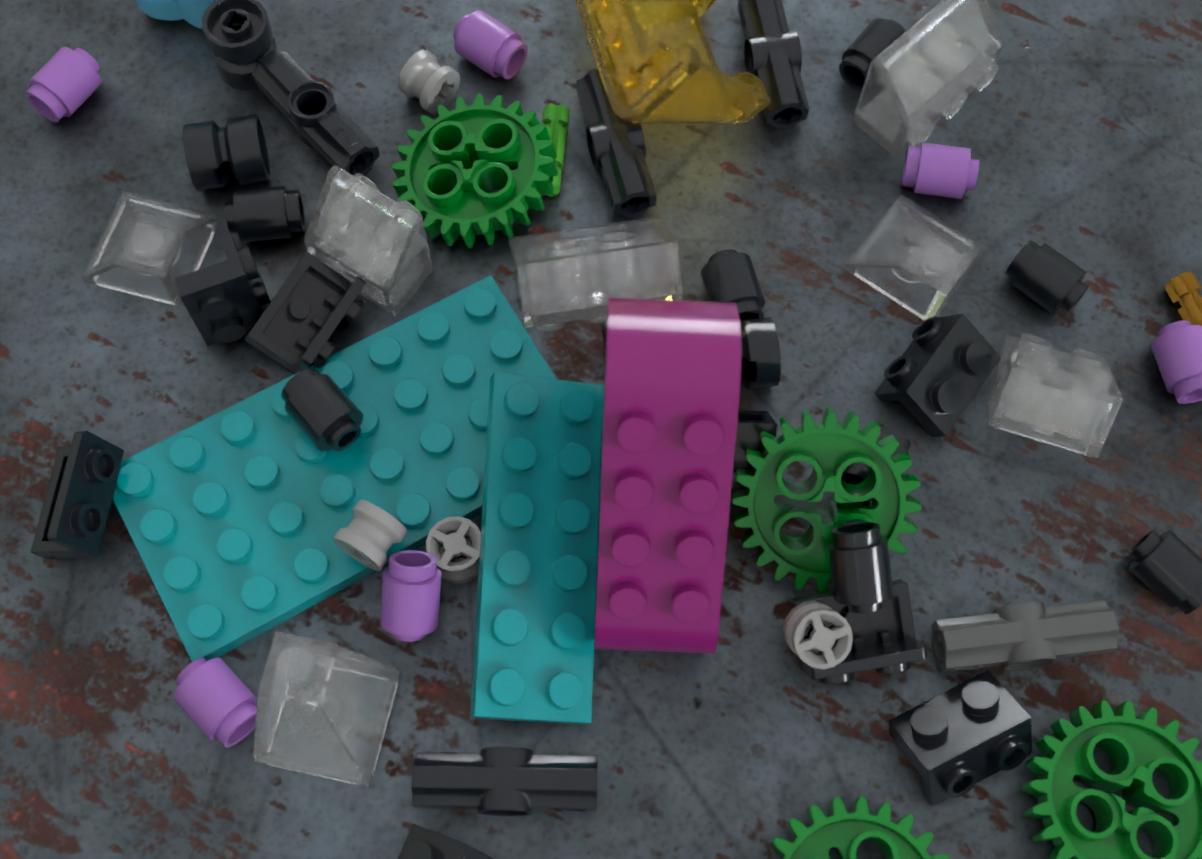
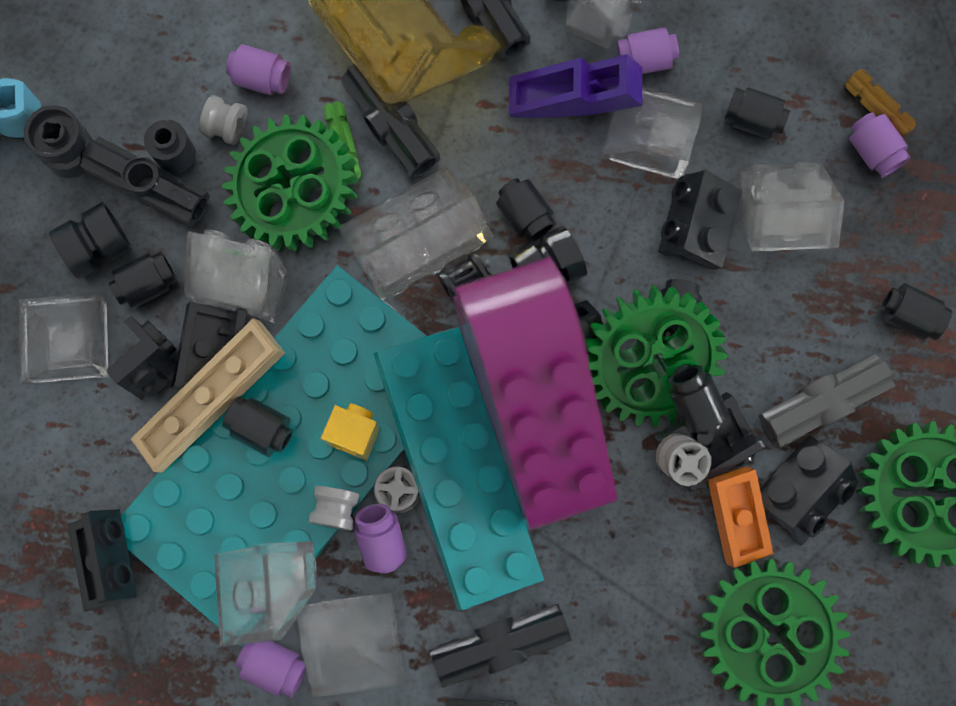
camera: 15 degrees left, 10 degrees up
none -> tan tile [131,319,285,473]
none -> black brick [144,119,196,174]
none -> clear slope [214,541,316,646]
none -> yellow plate [321,403,381,461]
none -> dark purple slope [509,54,643,118]
none -> orange plate [708,466,773,568]

